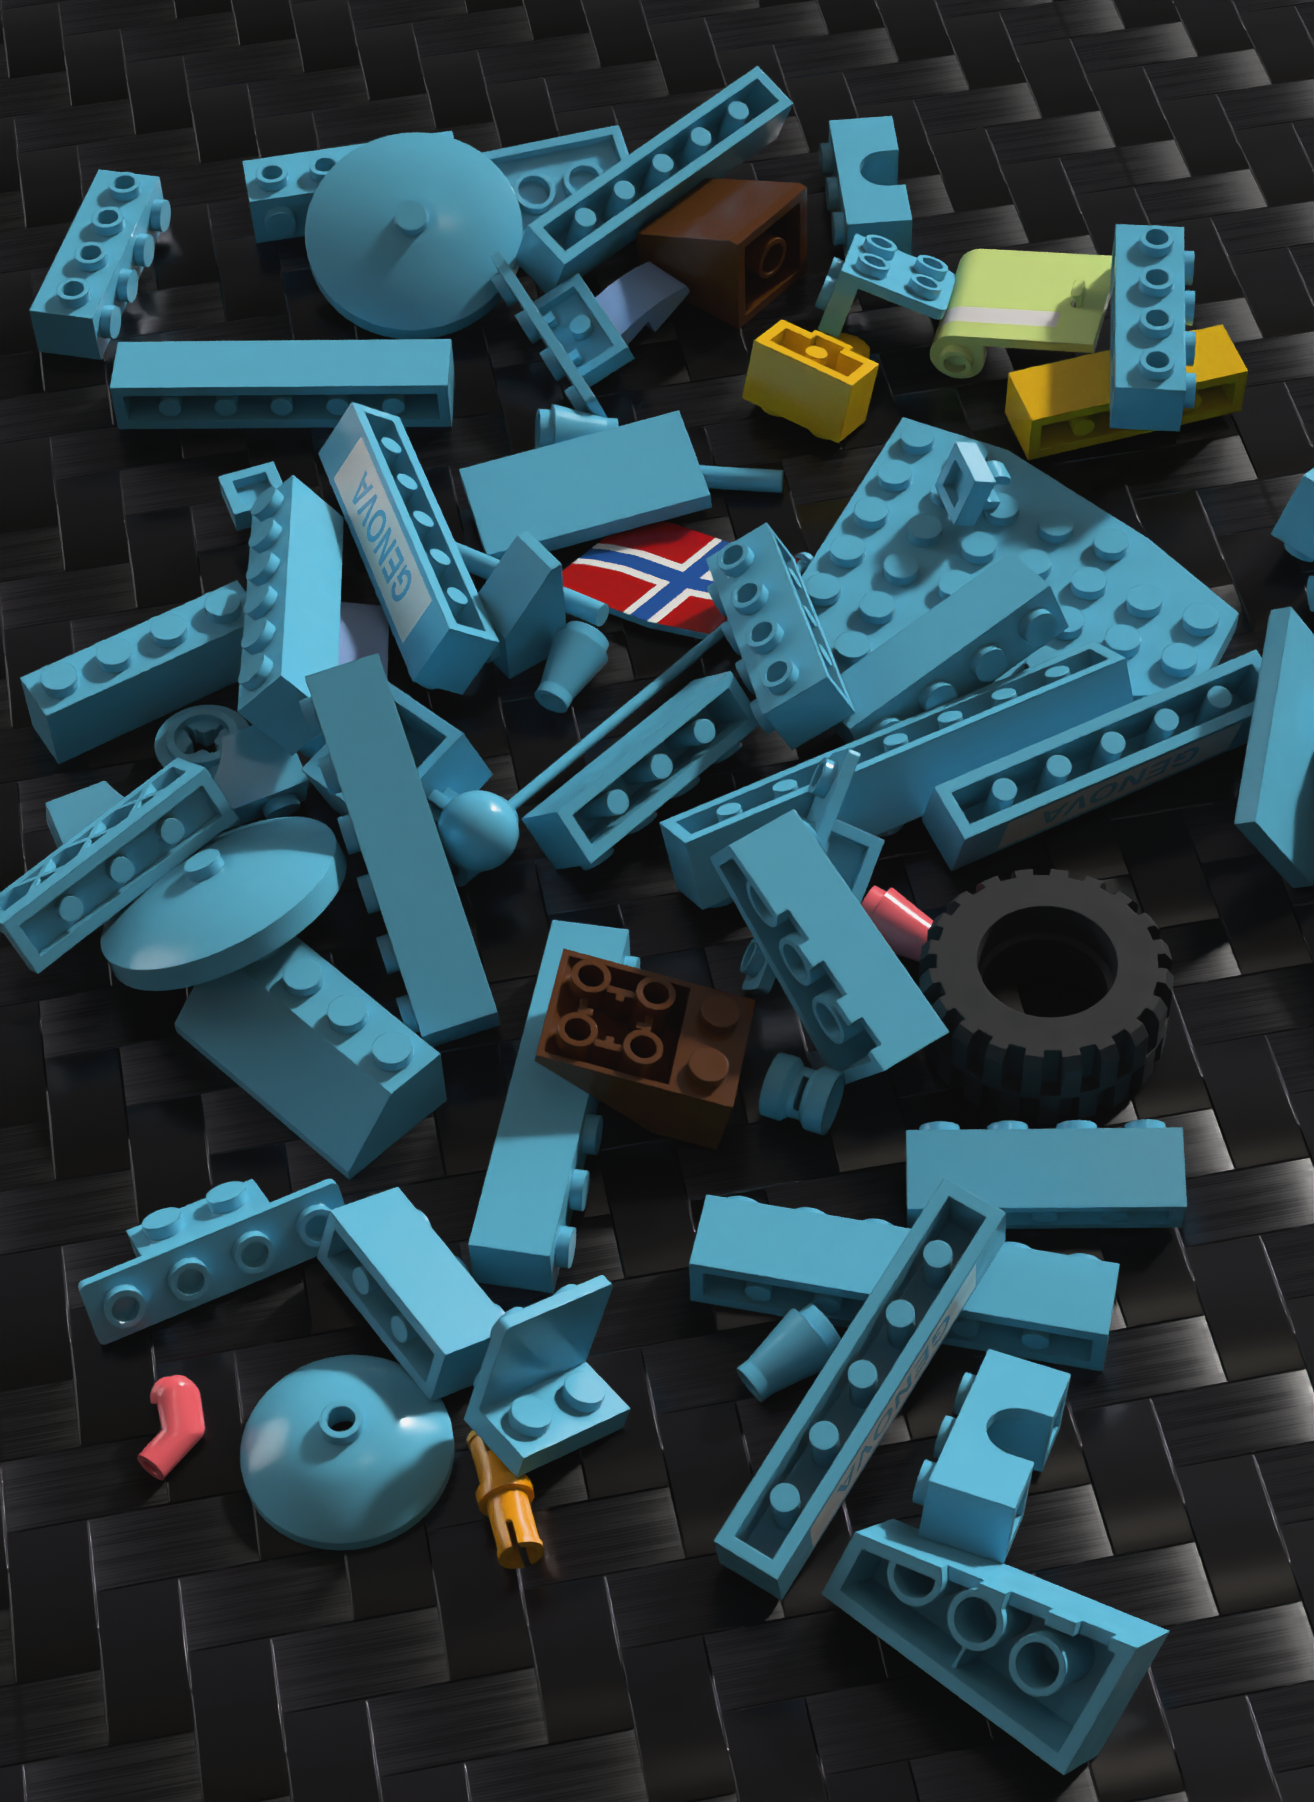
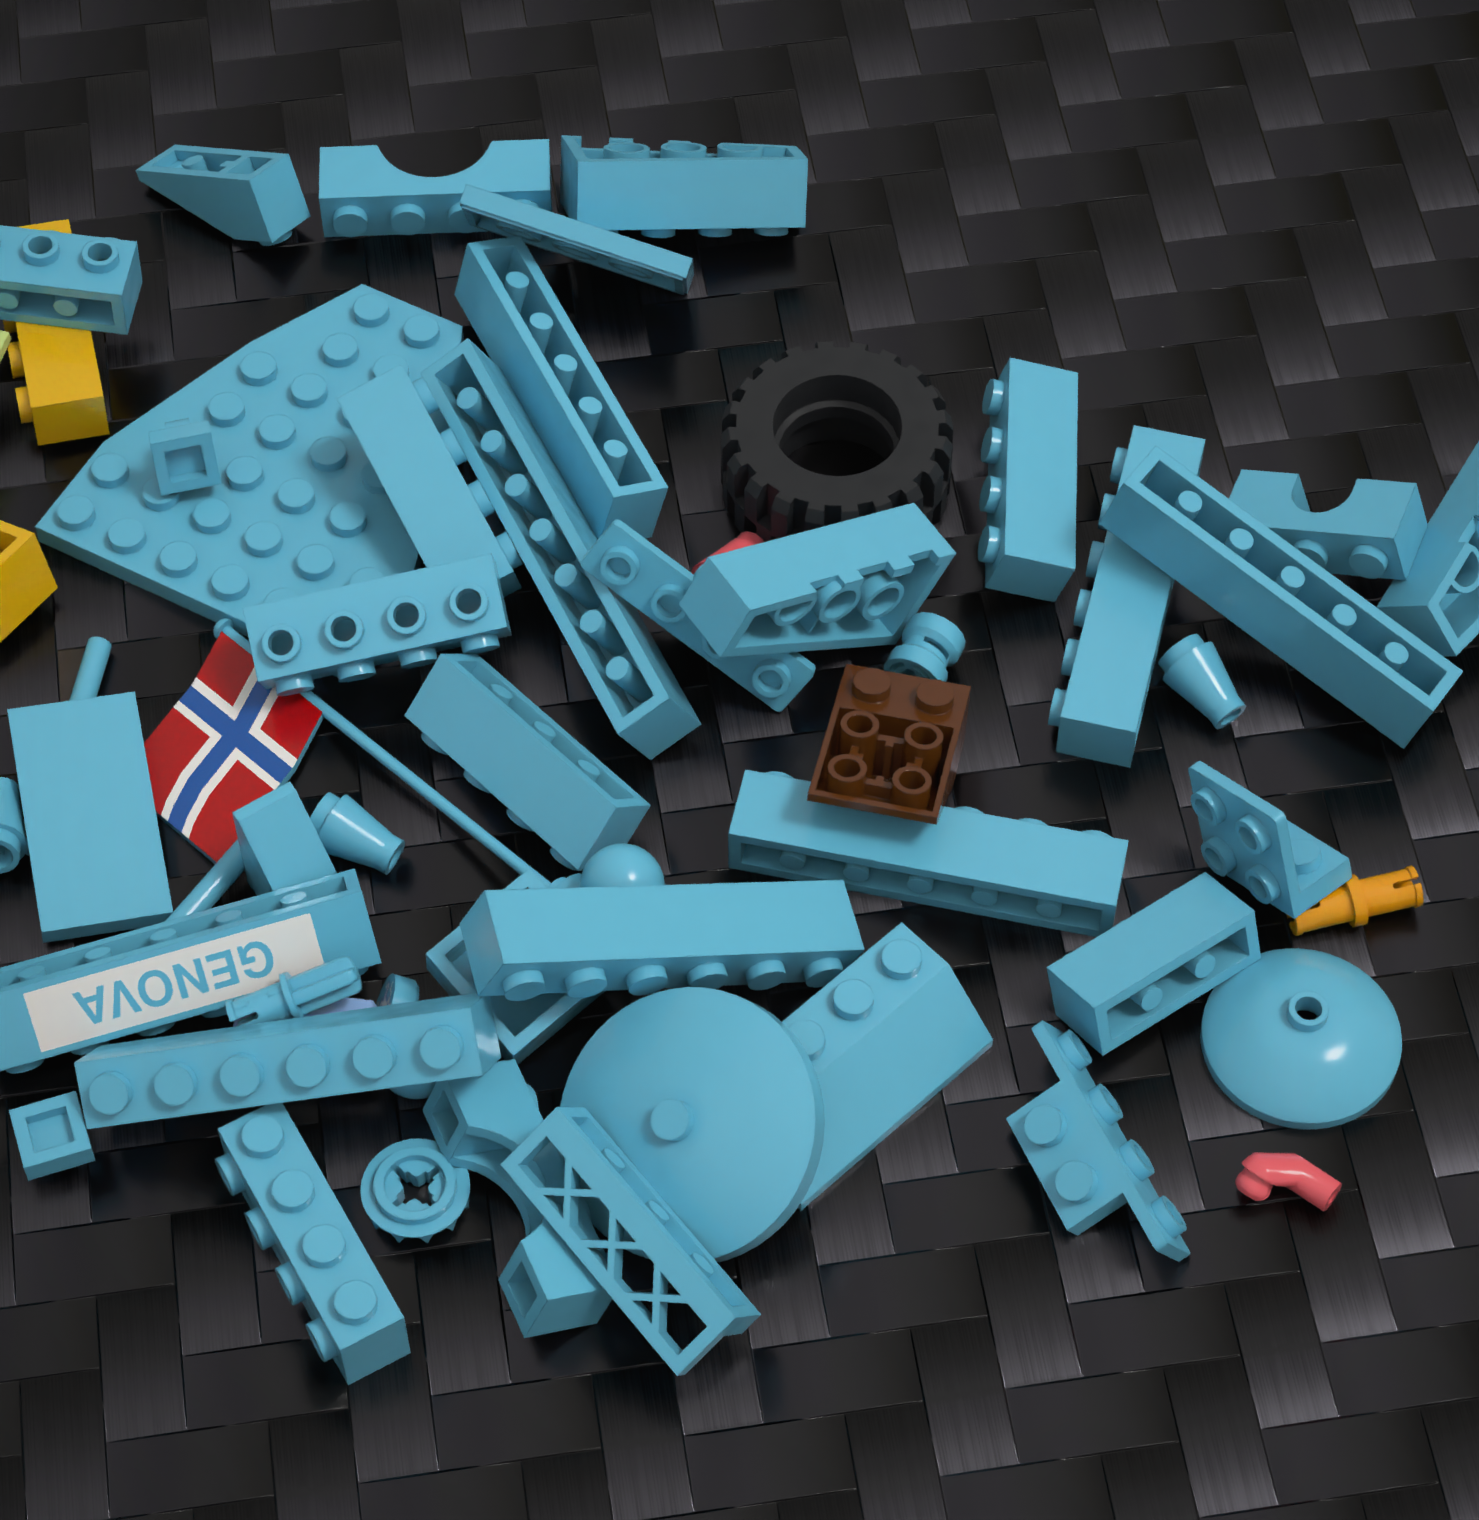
camera: 90 degrees left, 5 degrees up
none -> medium azure axle [225,956,362,1026]

